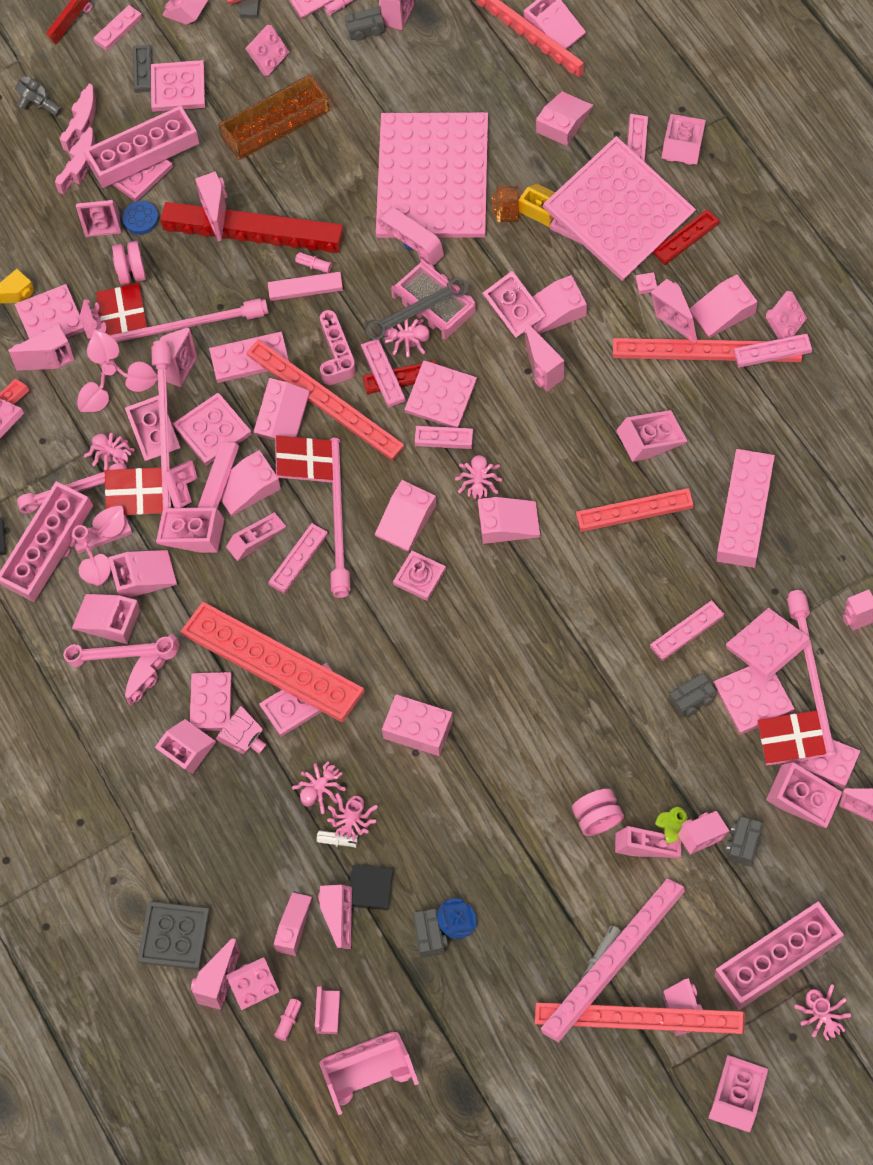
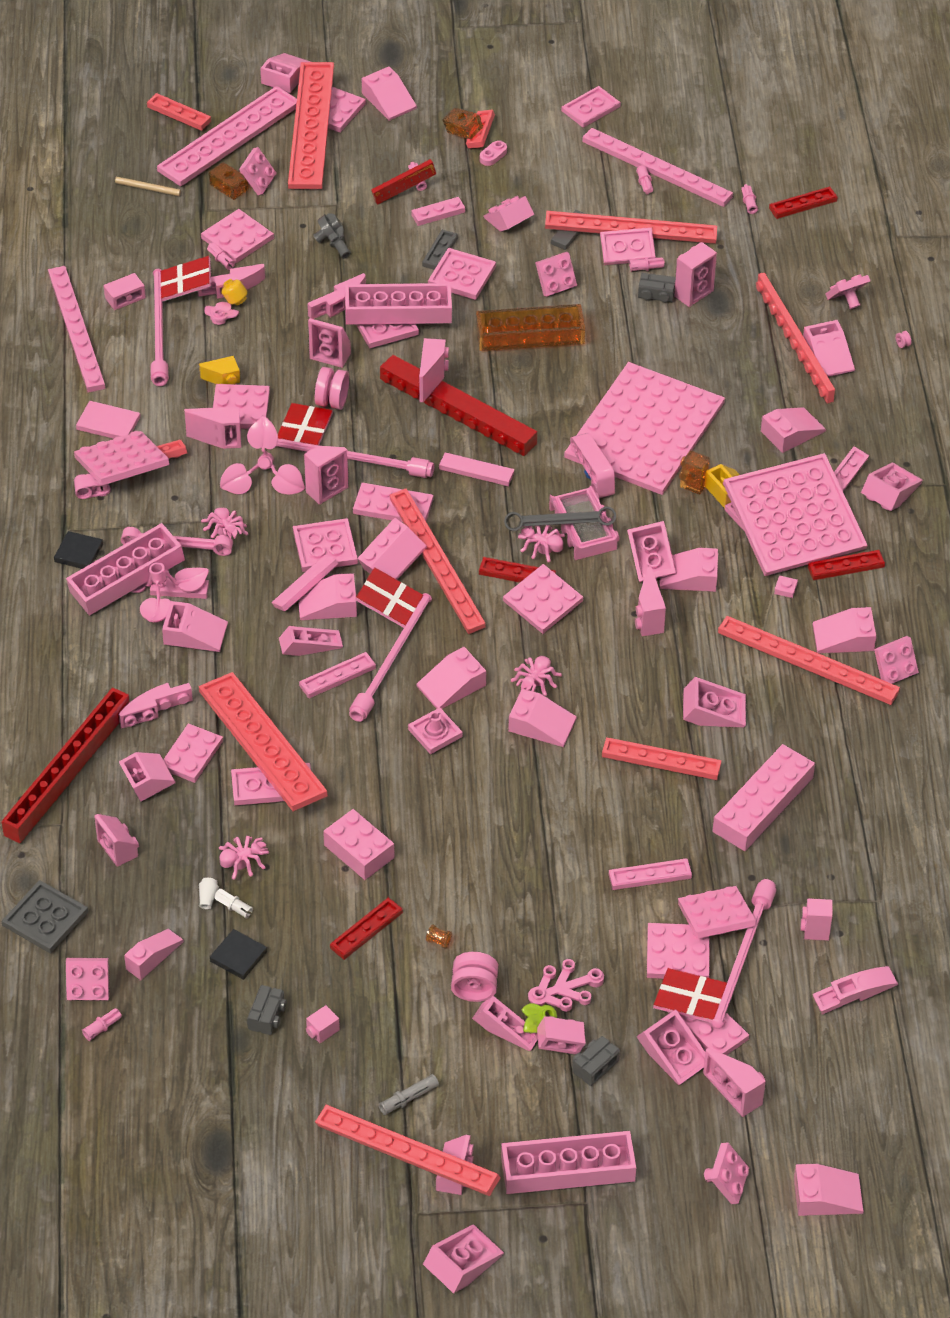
camera: 20 degrees right, 15 degrees down
bright pink slope [60,84,96,152] -> none
bright pink piece [64,637,178,667] -> none
bright pink slope [72,594,140,644] -> none
bright pink hinge [80,300,107,339] -> none
flag [104,341,171,515] -> none
blue tile [122,201,159,235] -> none
bright pink slope [125,395,180,461] -> none
bright pink slope [156,507,224,553] -> none
bright pink plate [163,460,198,508] -> none
bright pink slope [191,939,241,1010] -> none
bright pink torso [216,706,266,754] -> none
bright pink axle [295,252,332,274] -> none
bright pink panel [315,986,340,1034] -> none
bright pink slope [318,885,352,949] -> none
bright pink windscreen [319,1032,419,1115] -> none
bright pink beam [320,310,356,385] -> none
bright pink animal [327,793,378,841] -> none
bright pink tile [361,339,405,408] -> none
bright pink plate [415,426,473,449] -> none
blue tile [437,898,477,939] -> none
bright pink plate [541,878,685,1043] -> none
bright pink slope [651,279,697,343] -> none
dark grey brick [668,673,716,717] -> none
bright pink tile [733,334,812,368] -> none
bright pink animal [794,984,851,1041] -> none
none -> red brick [1,687,130,843]
none -> bright pink slope [94,814,139,867]
none -> white cone [199,878,219,909]
none -> bright pink brick [306,1005,339,1043]
none -> red tile [330,897,403,960]
none -> clear orange bush [426,924,452,949]
none -> bright pink plant [528,959,604,1012]

